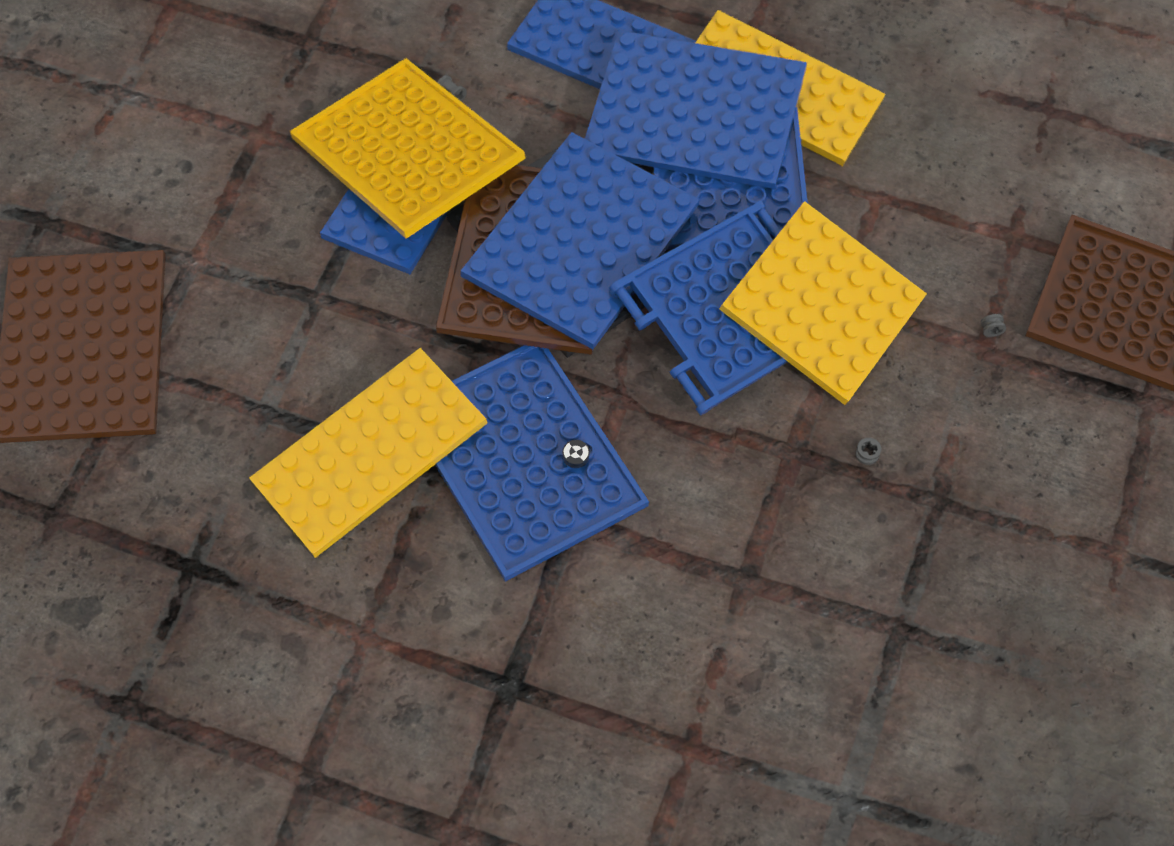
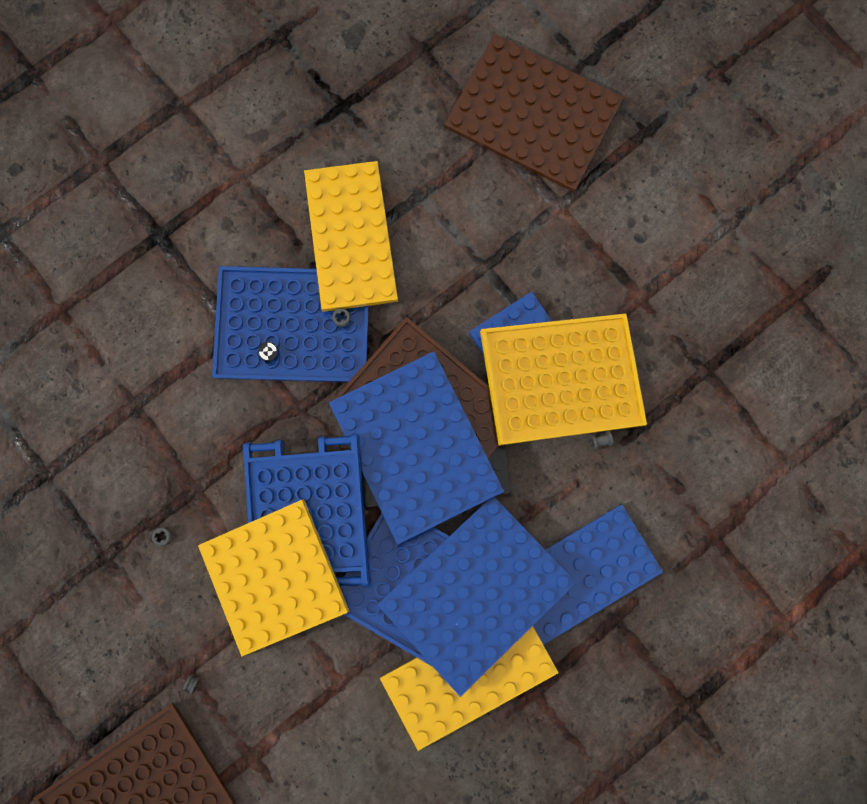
camera: 120 degrees right, 20 degrees up
none -> dark grey bush [332,308,350,327]

